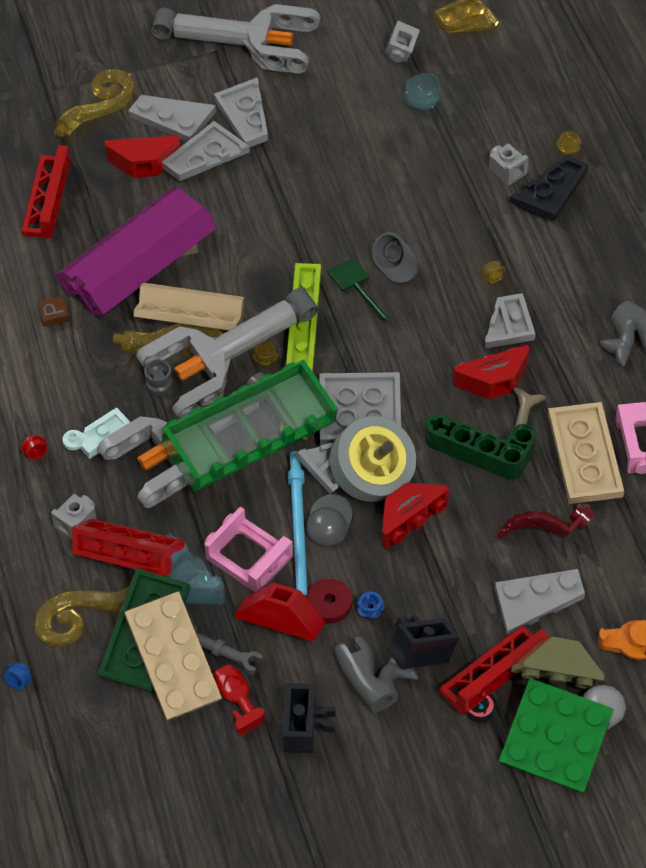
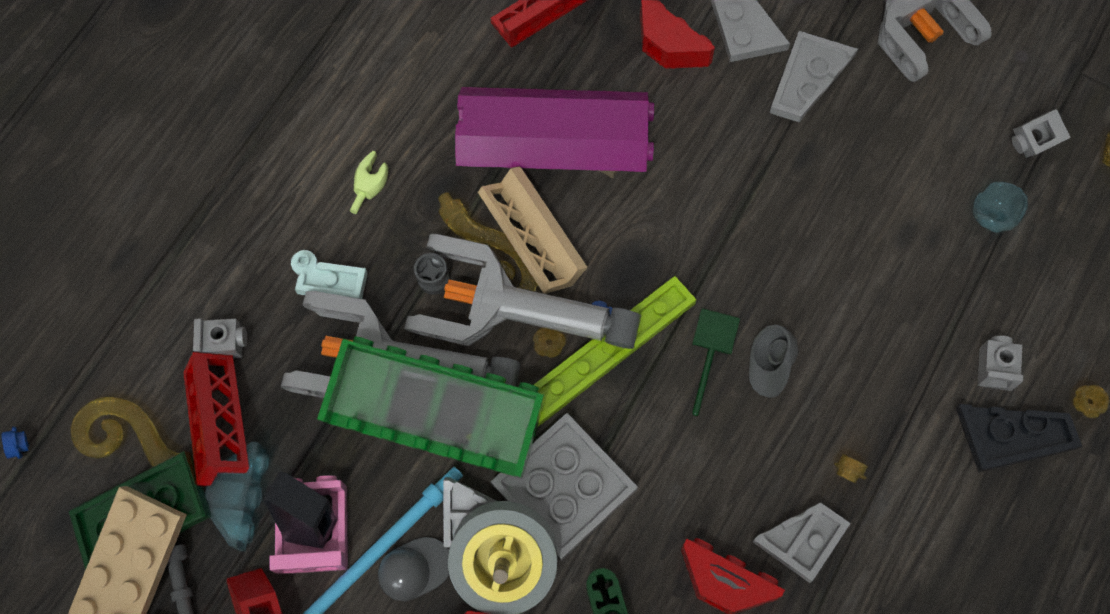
camera: 50 degrees right, 15 degrees up
red plate [21,435,47,460] -> none
reddish brown tile [38,296,69,327] -> none
light grey wing [162,121,250,181] -> none
none -> black slope [263,471,337,549]
none -> yellowish green hand [350,151,388,214]

